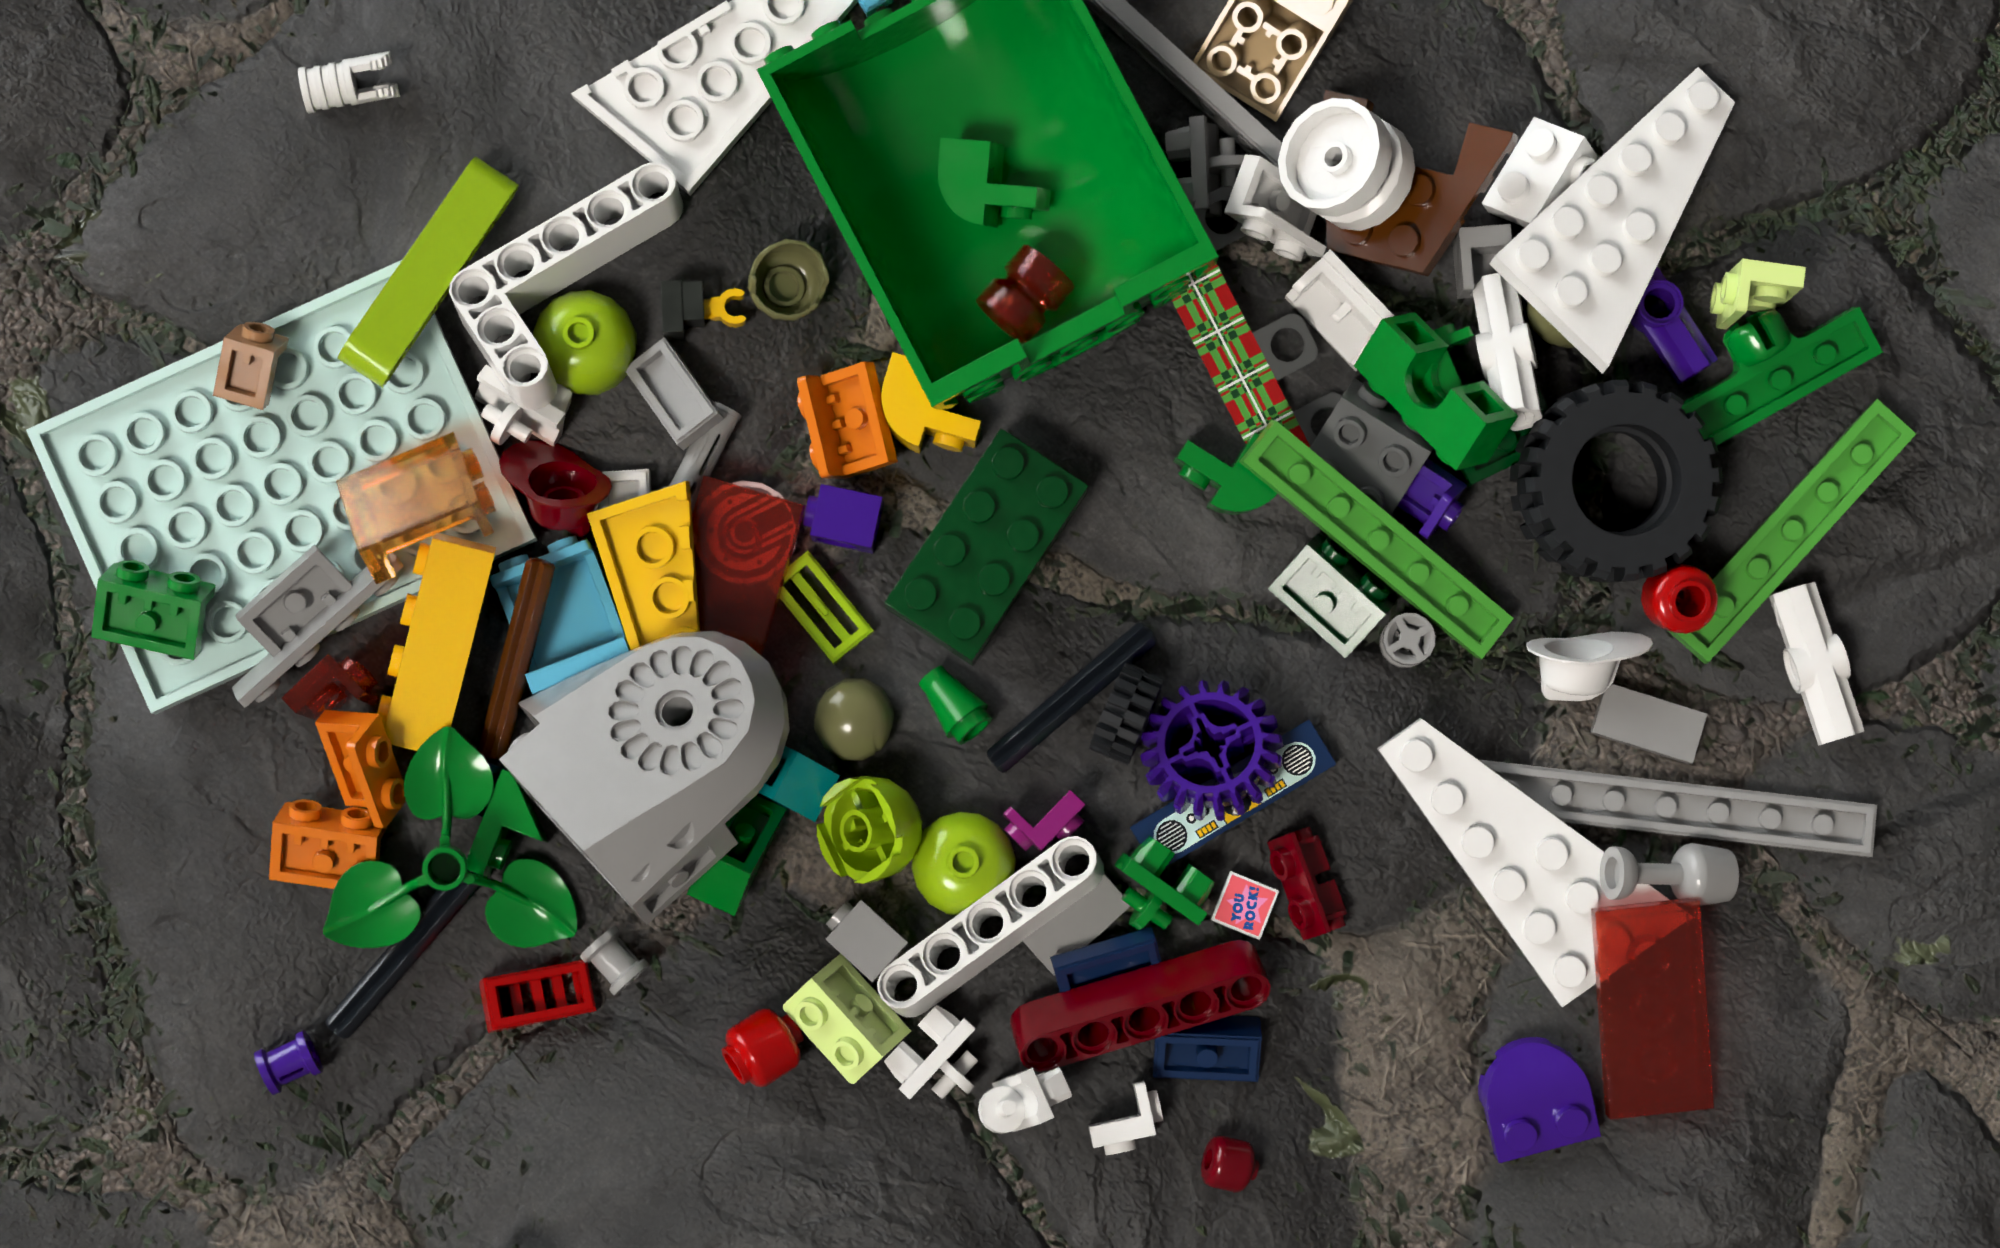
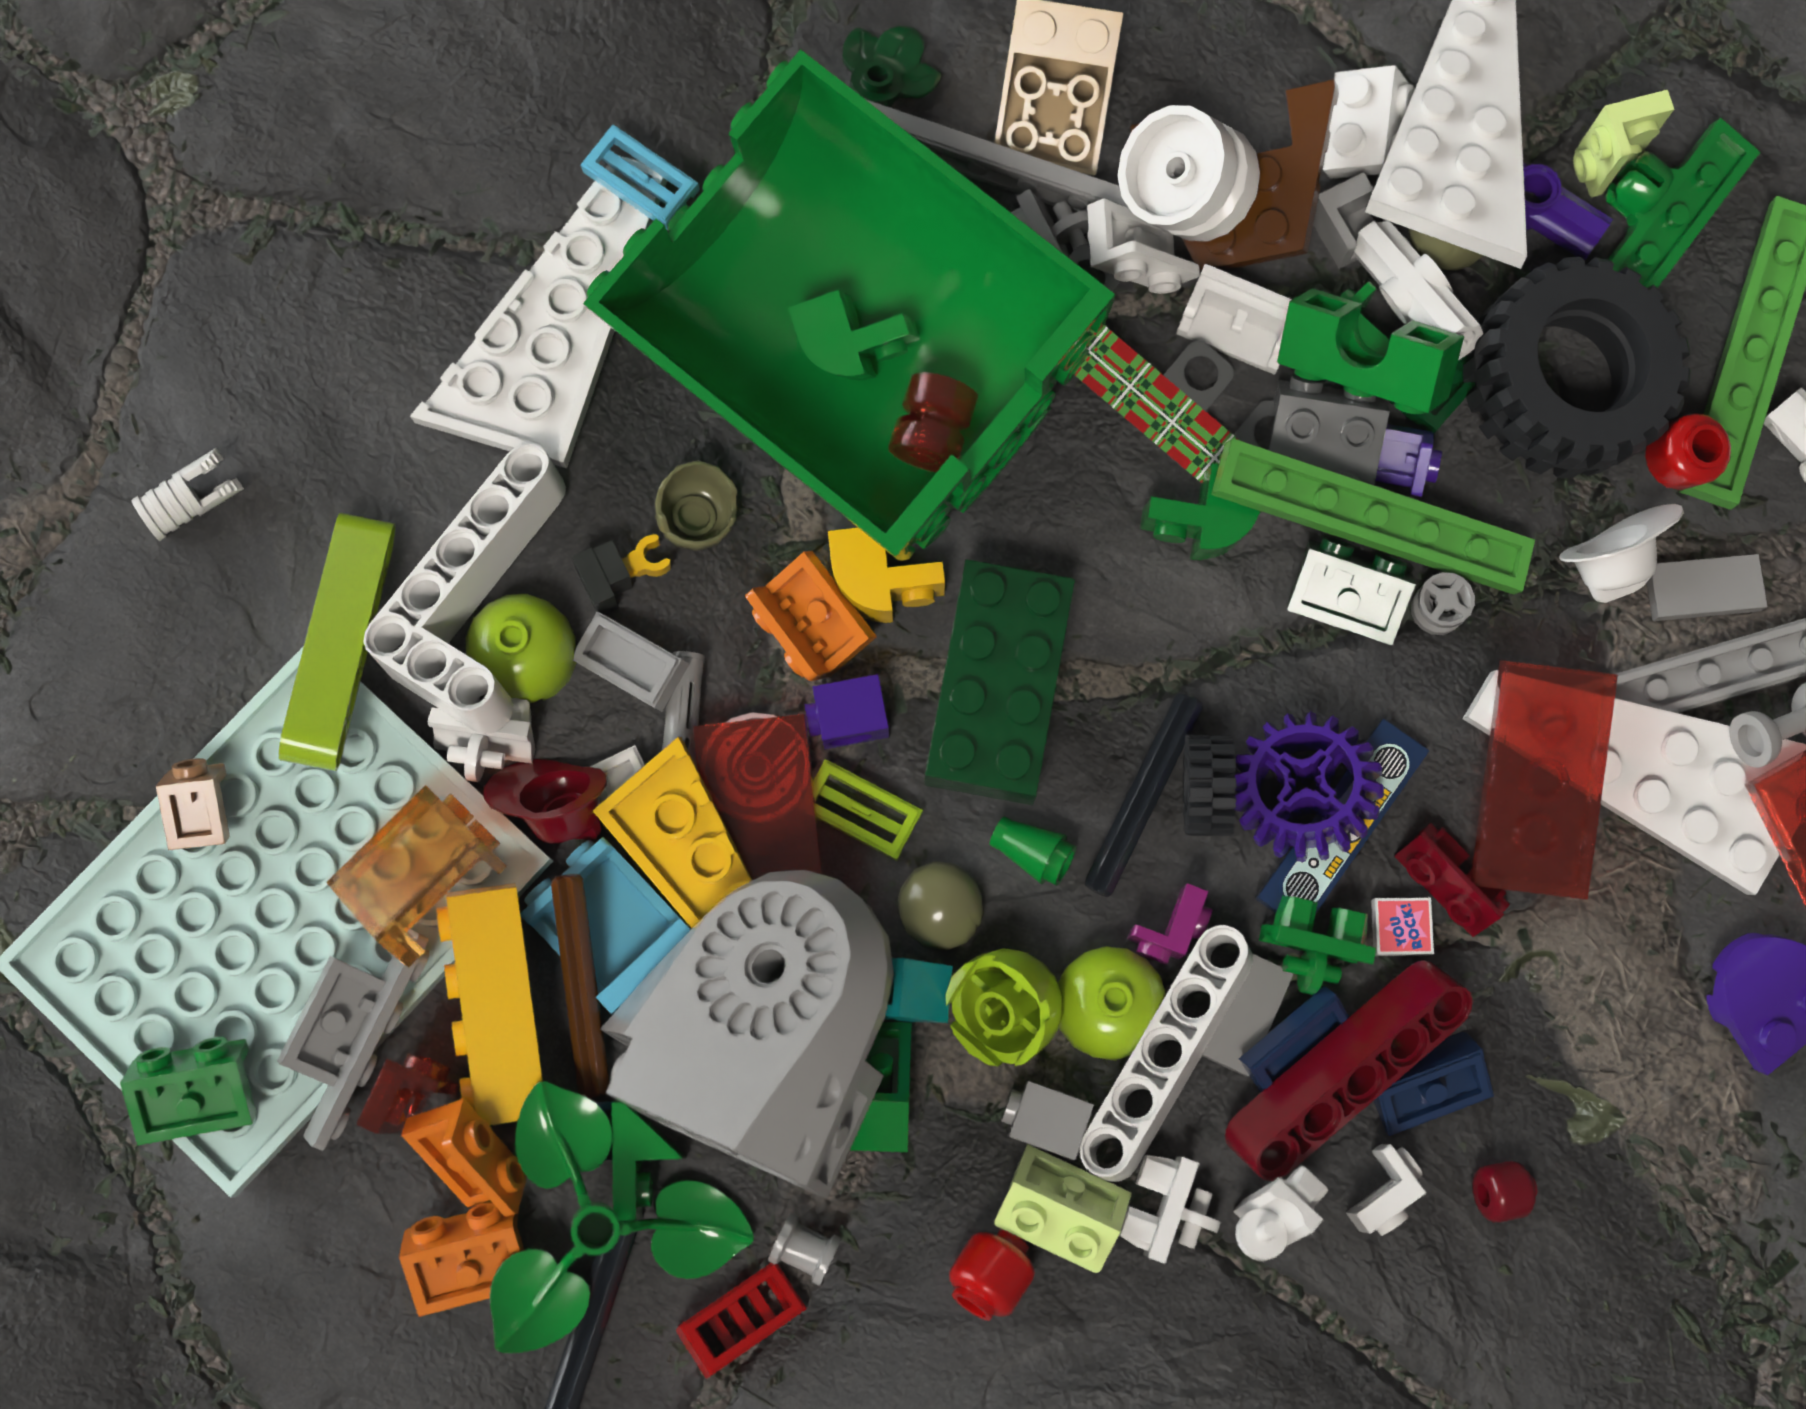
camera: 20 degrees left, 5 degrees down
none -> clear red tile [1471,660,1618,900]

